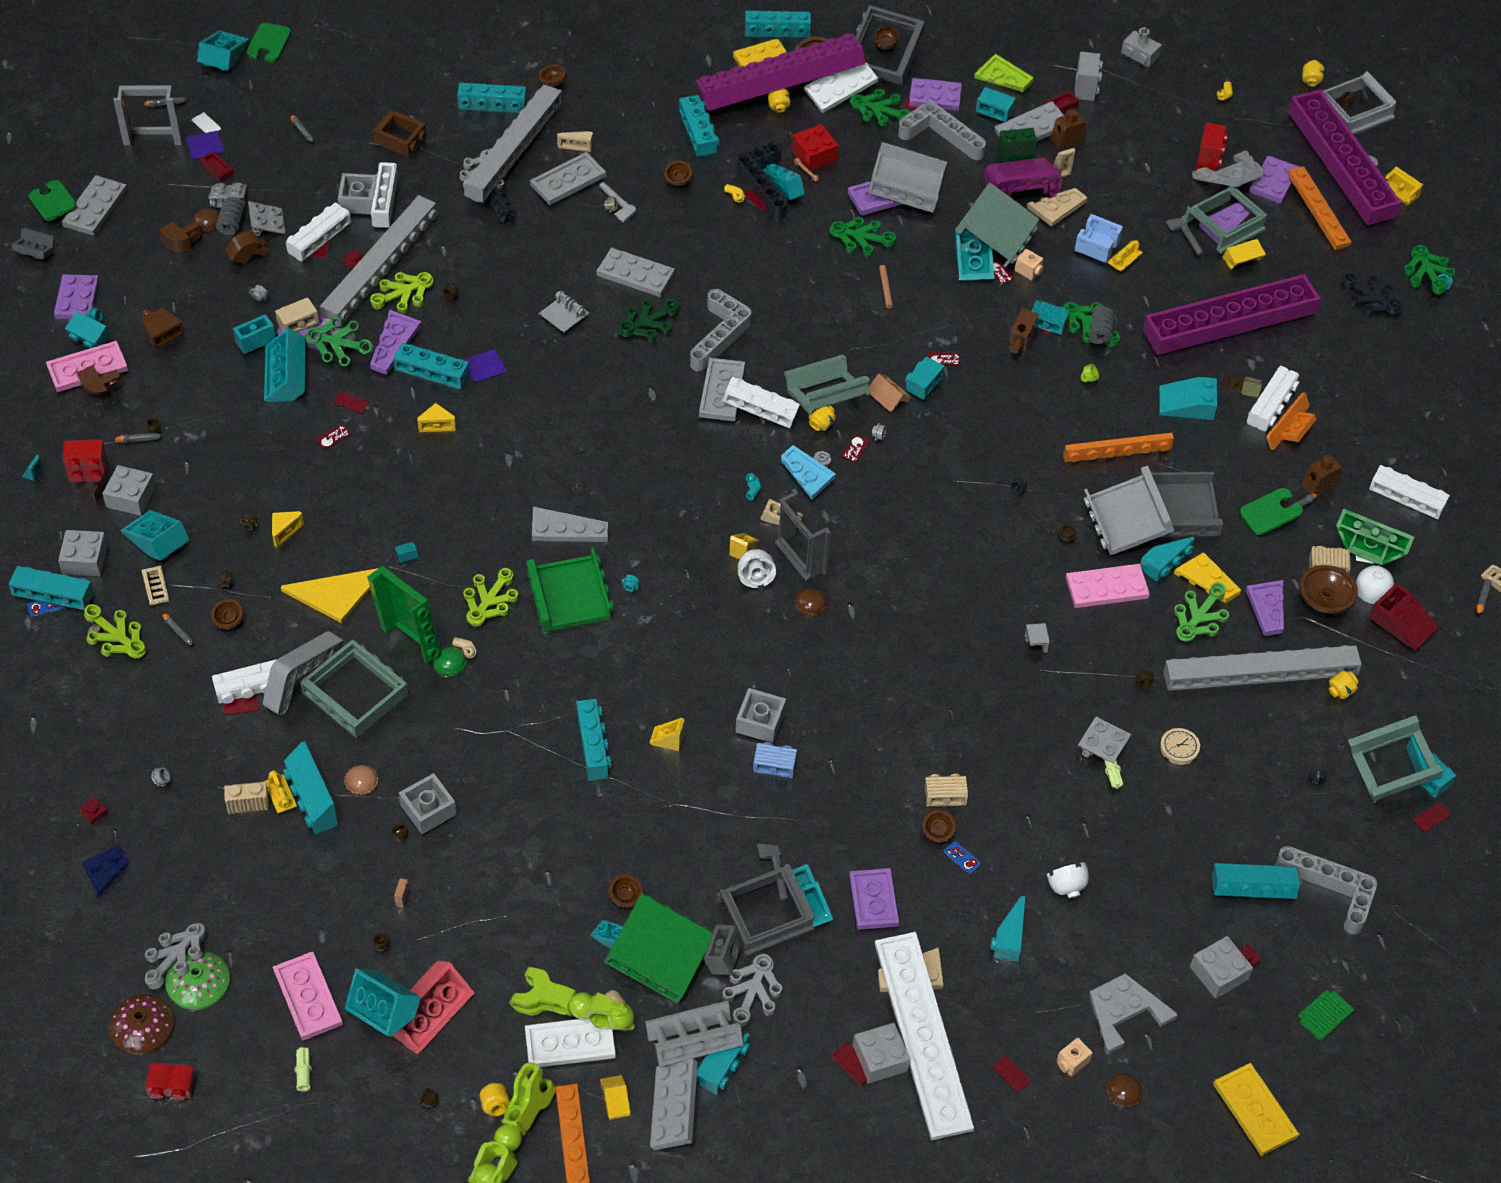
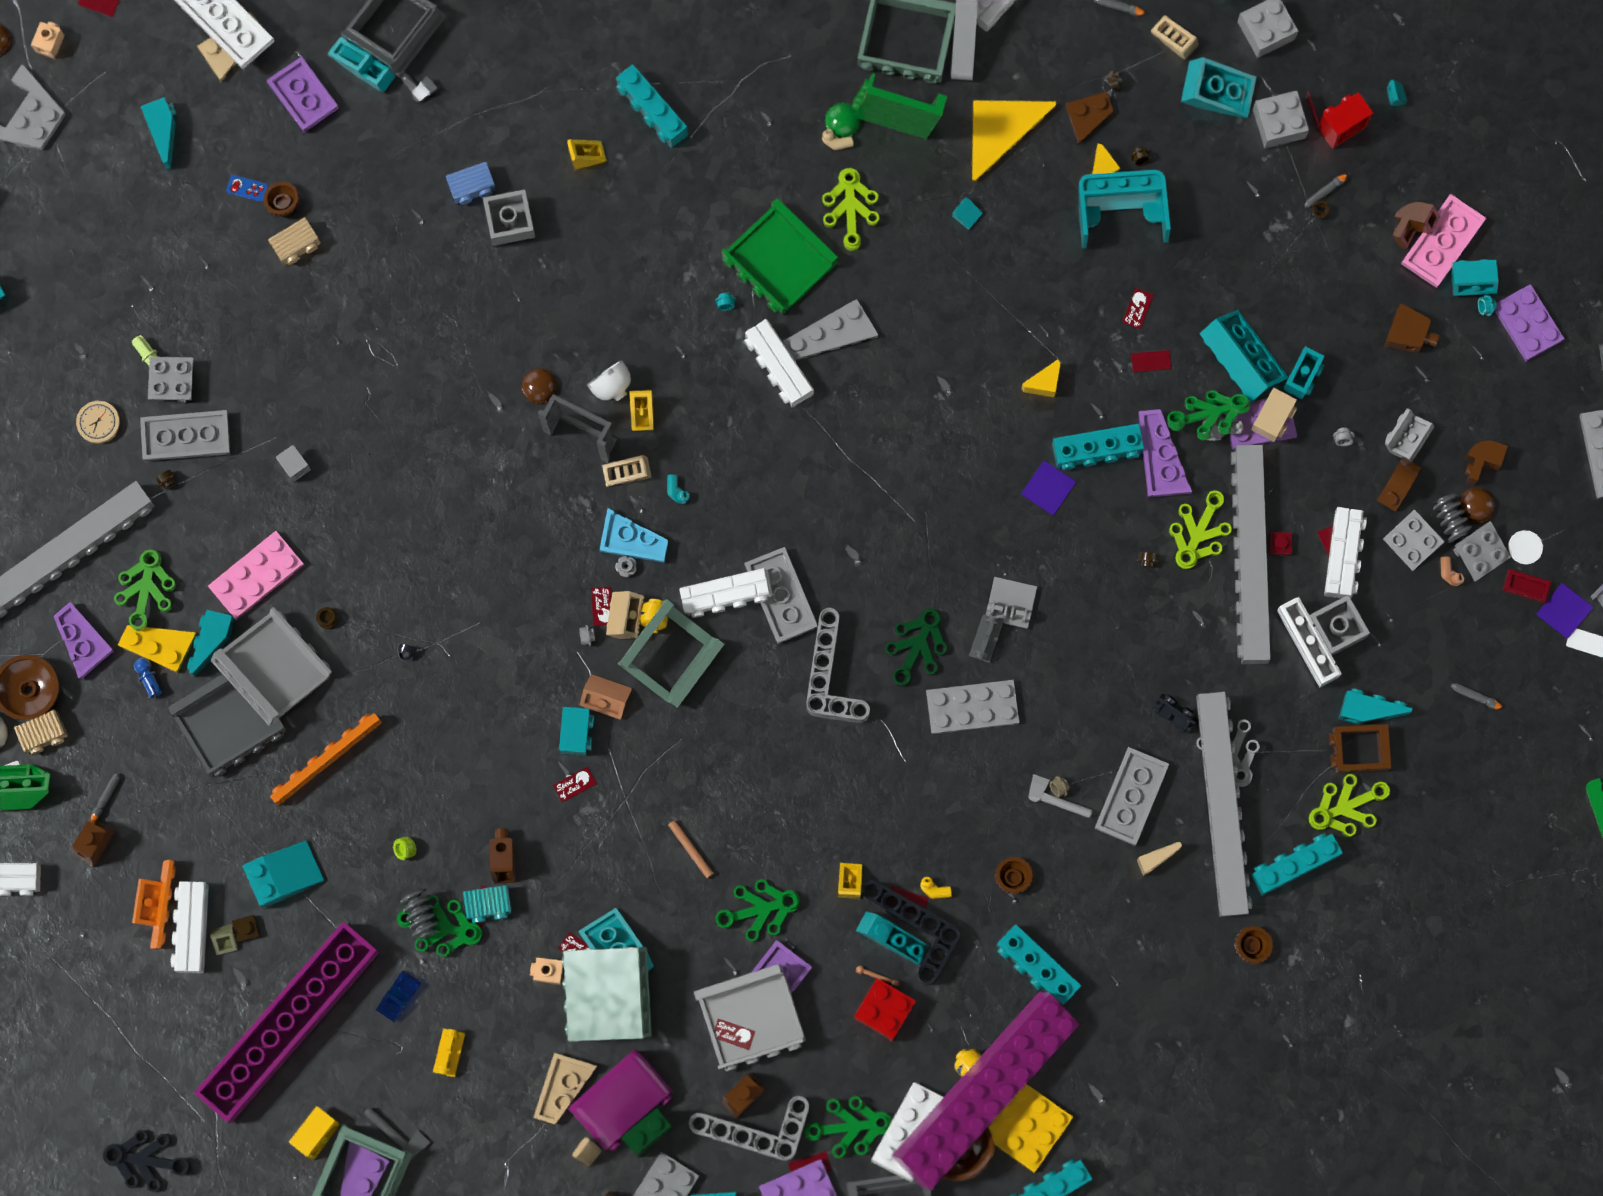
camera: 155 degrees right, 25 degrees up
reddish brown hat [210,599,245,630] -> none
white cylinder [1047,863,1089,898] -> none
light blue piece [1075,214,1123,263] -> none
green piece [1240,488,1303,535] -> none
none -> blue pin [134,657,162,698]
none -> light grey plate [140,410,231,462]
none -> clear blue slope [376,971,421,1022]
none -> tan brick [606,591,644,639]
none -> dark red sticker [714,1018,755,1050]
none -> reddish brown torso [721,1073,767,1119]
none -> white brick [744,319,814,407]
none -> yellow slope [838,863,862,899]
none -> dark grey hinge [969,615,1004,663]
none -> reddish brown wing [1065,91,1113,144]
none -> teal windscreen [1079,170,1171,248]
none -> lime plant [1309,774,1390,837]
none -> teal slope [1338,689,1412,725]
none -> light grey bracket [1385,408,1434,462]
none -> nougat arm [1440,557,1464,586]
none -> white sticker [1508,530,1543,564]

